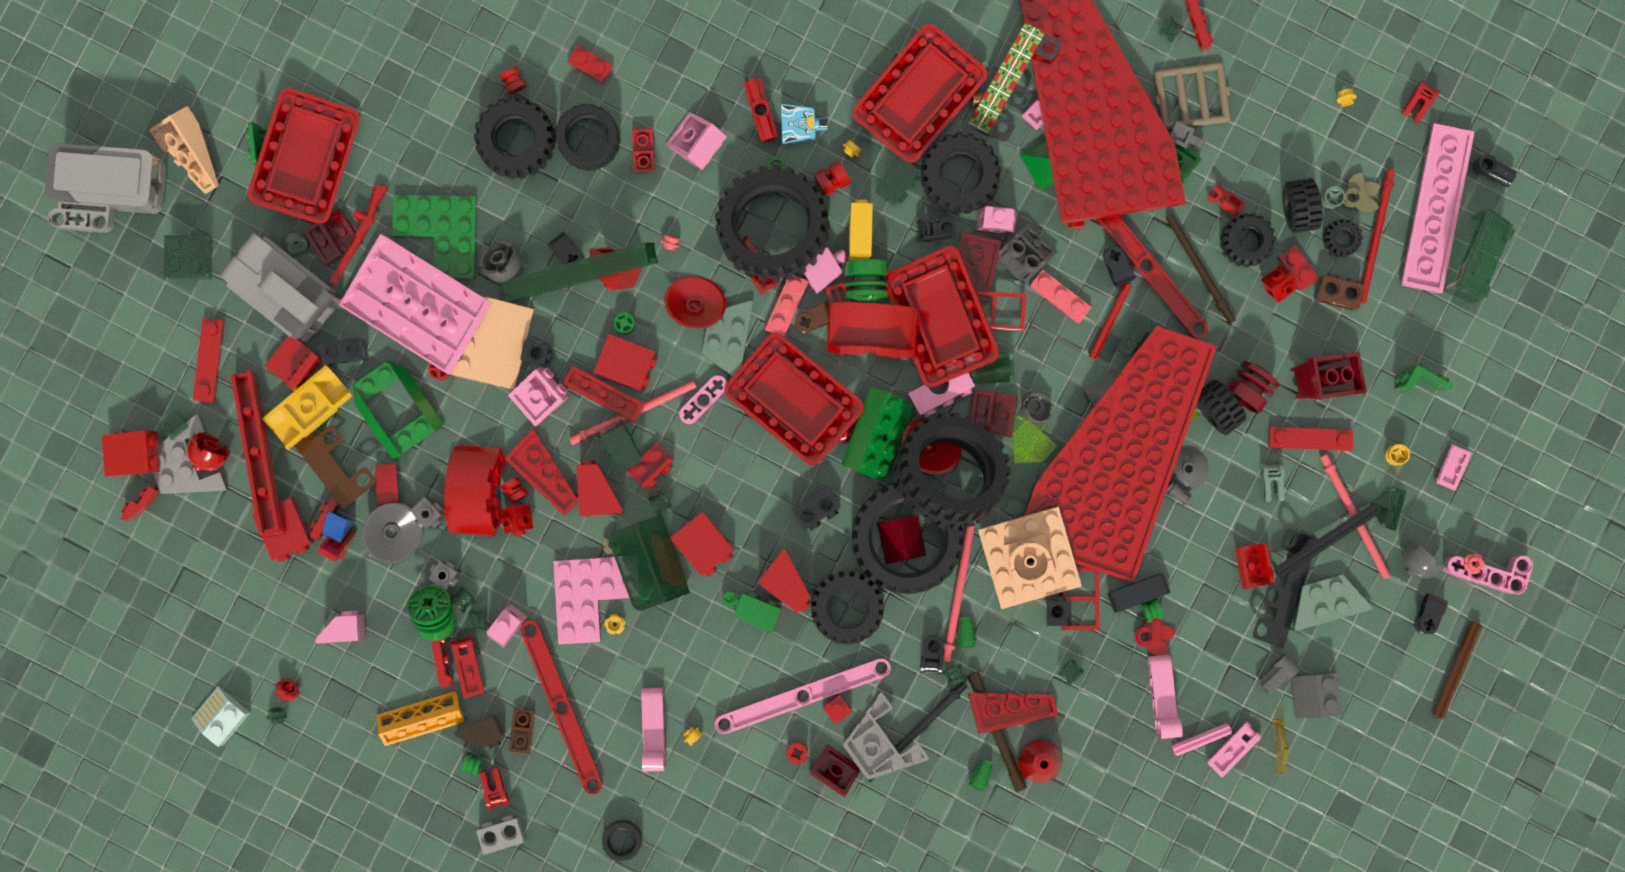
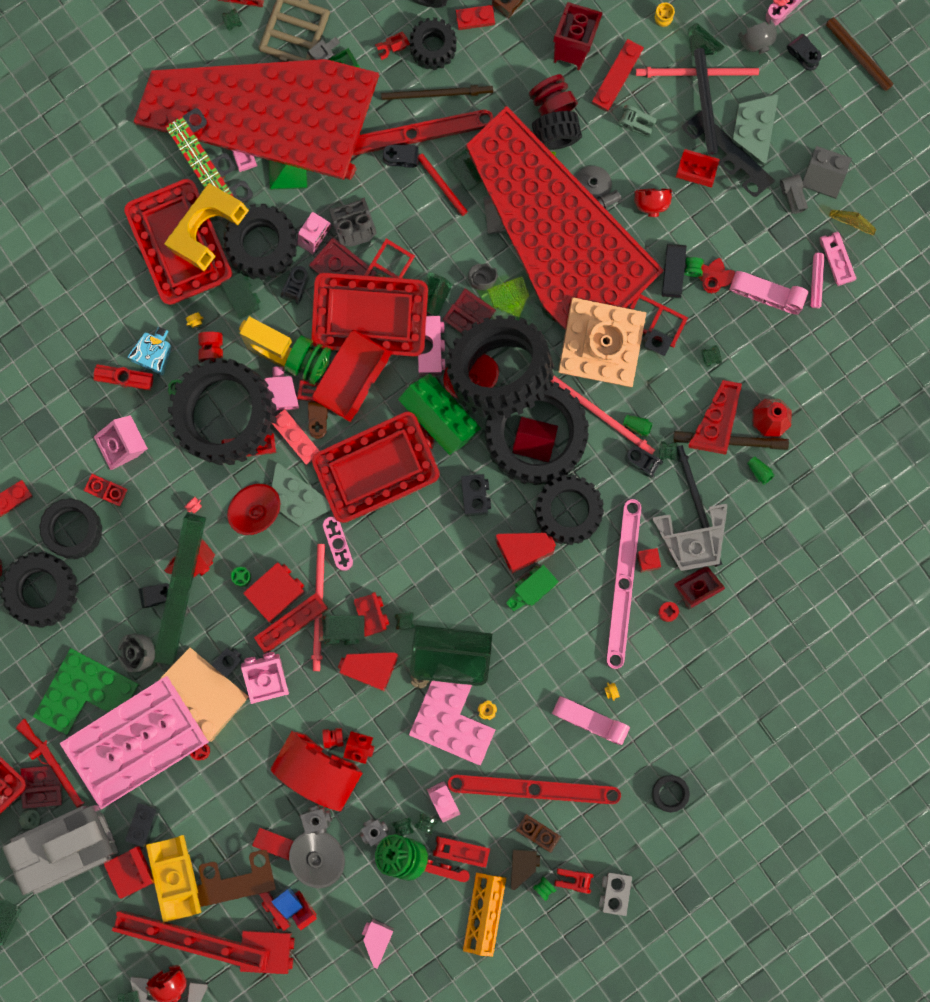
camera: 65 degrees left, 5 degrees down
red plate [193,318,225,403] -> none
green wedge [353,360,444,459] -> none
red wing [504,429,579,516] -> none
red brick [670,512,734,577] -> none
coral plate [1029,269,1092,324] -> none
red brick [1261,265,1298,303] -> none
none -> yellow arch [164,183,249,271]
none -> red cylinder [634,188,672,217]

